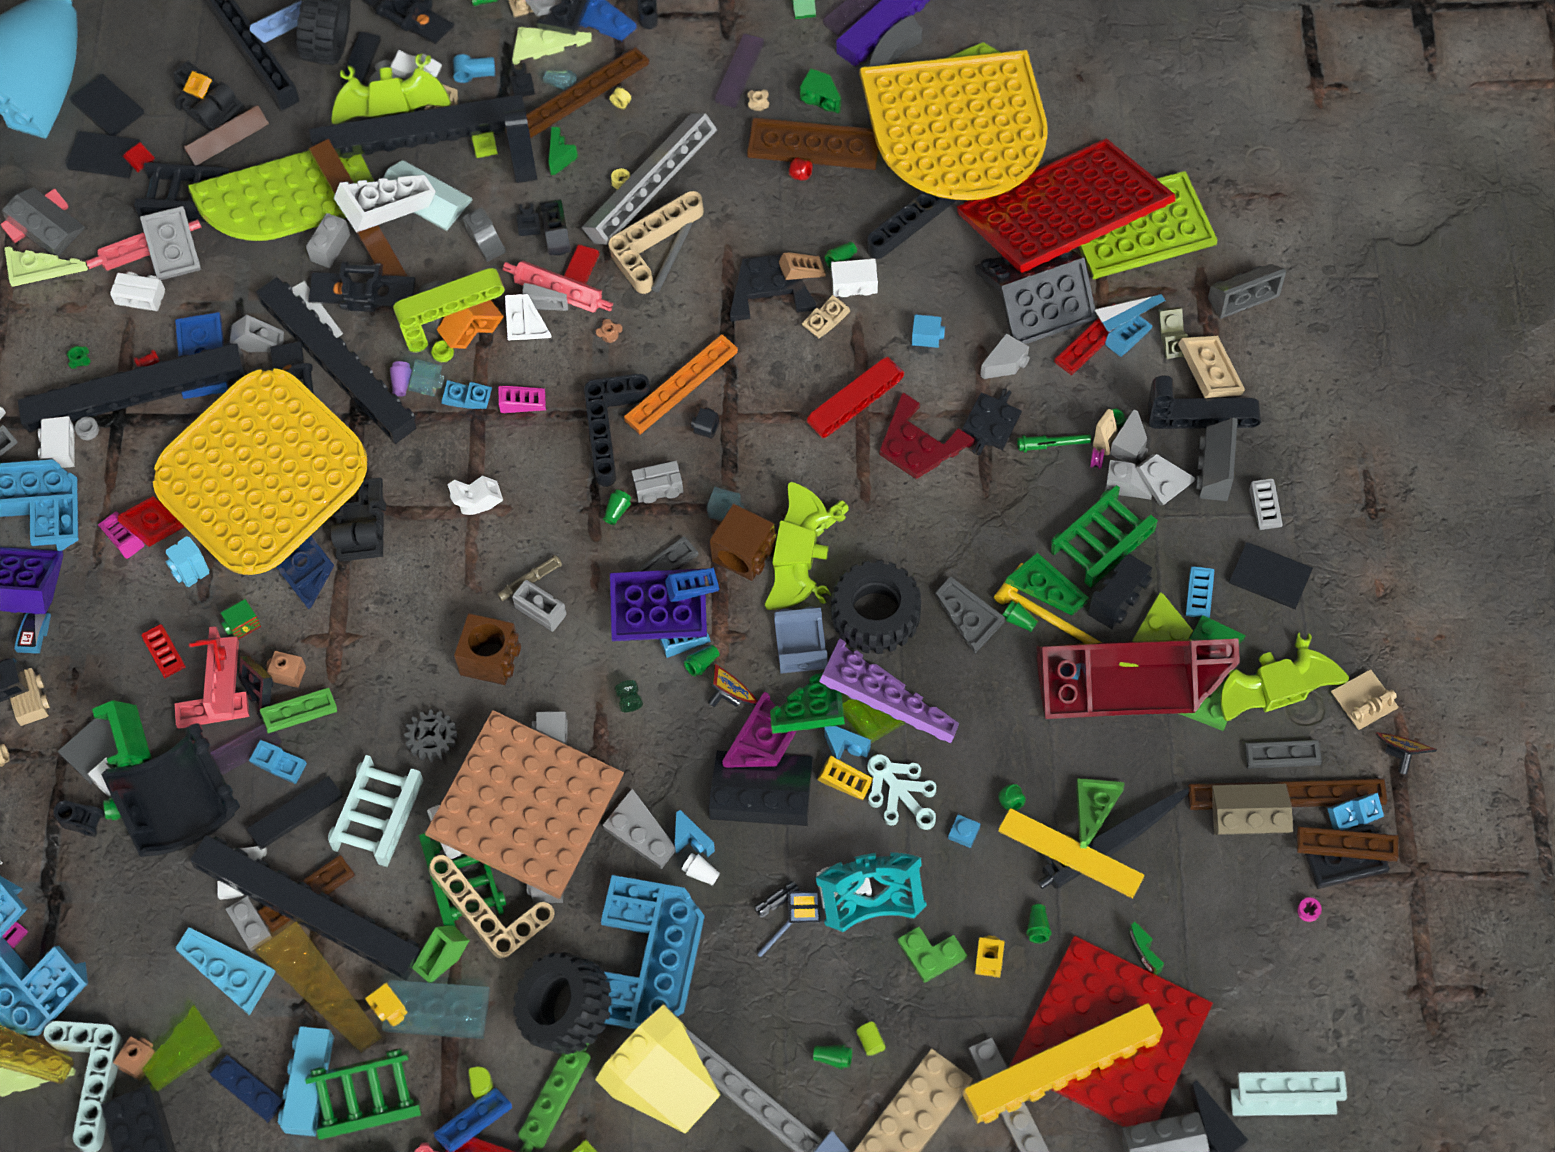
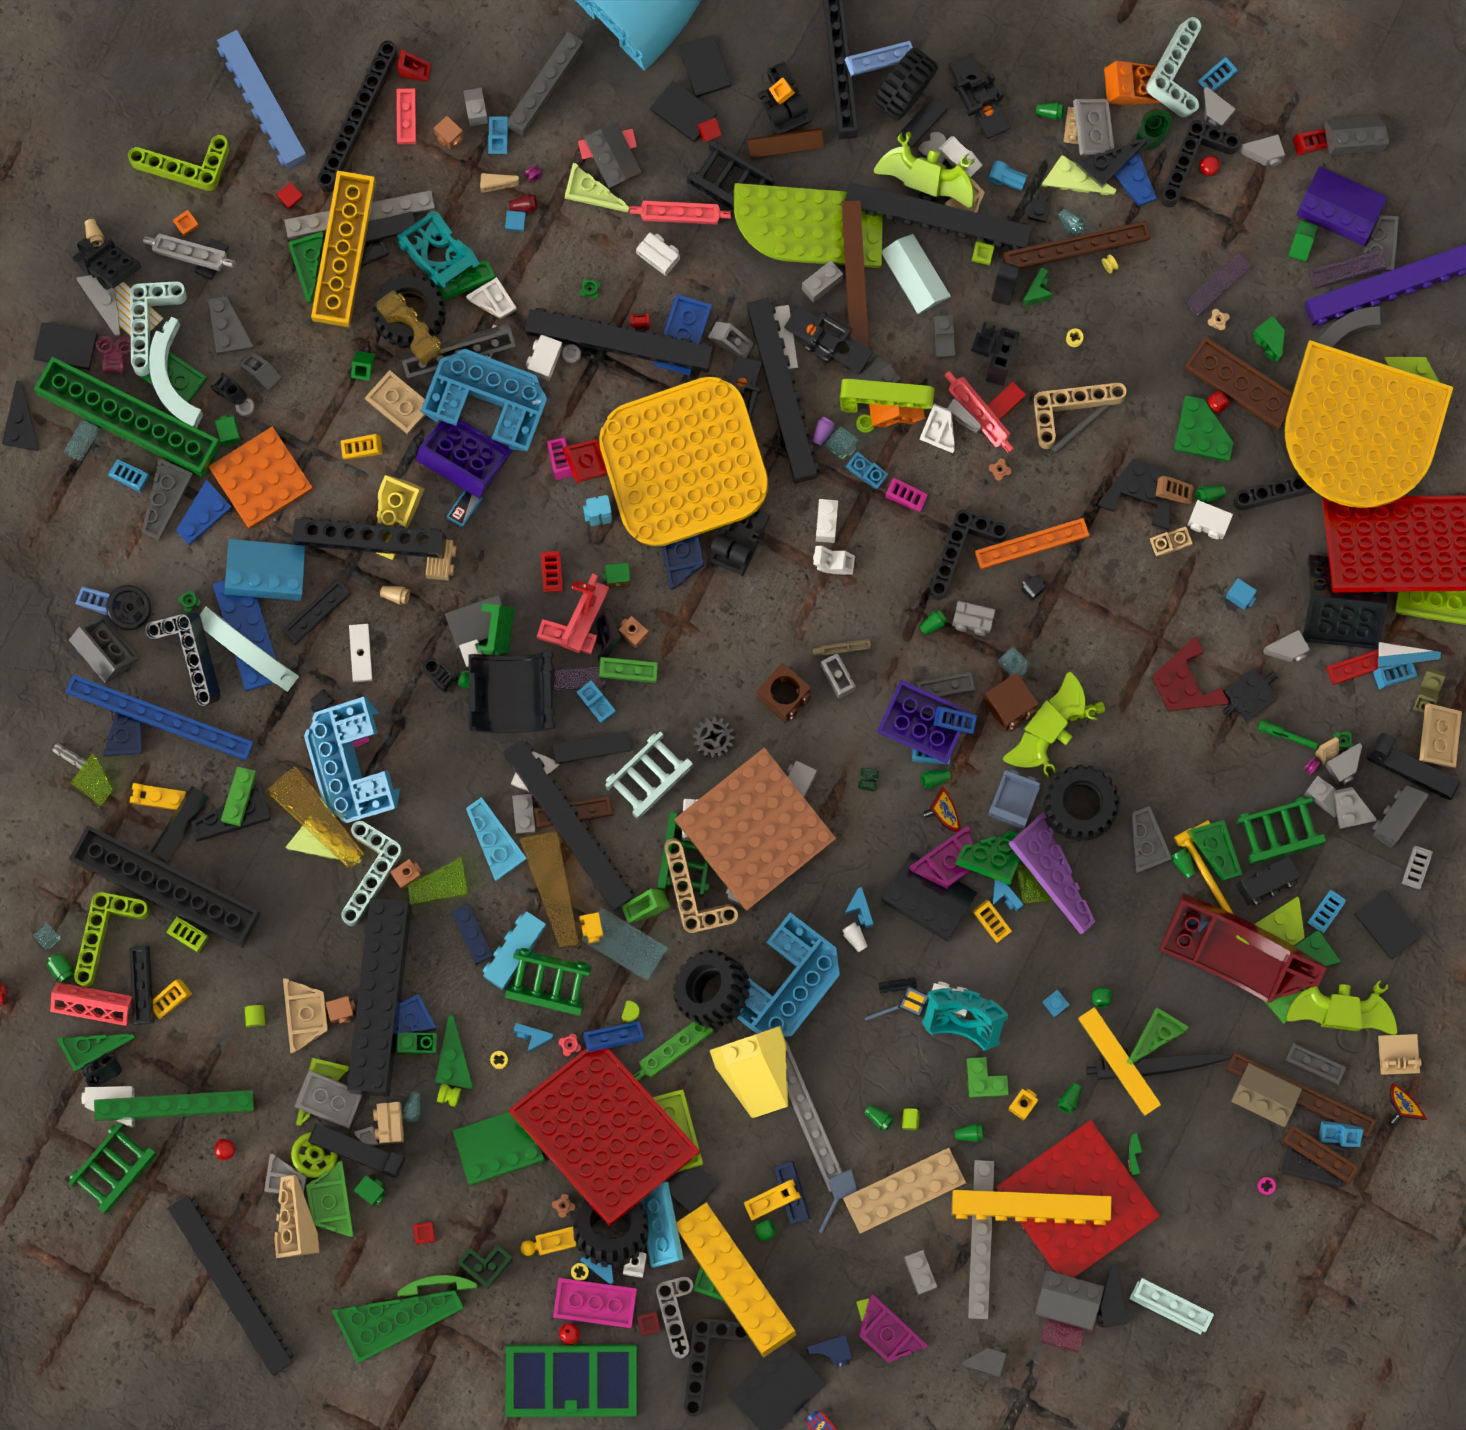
camera: 25 degrees right, 15 degrees up
light grey plate [140,206,201,280] -> none
white wedge [334,175,436,232] -> none
light grey brick [582,113,717,244] -> none
light grey wing [602,789,676,869] -> none
red beam [806,357,905,438] -> none
light aqua plant [867,755,936,830] -> none
none -> white brick [816,499,838,543]
none -> green cone [955,1123,984,1142]
none -> green plate [1173,395,1233,462]

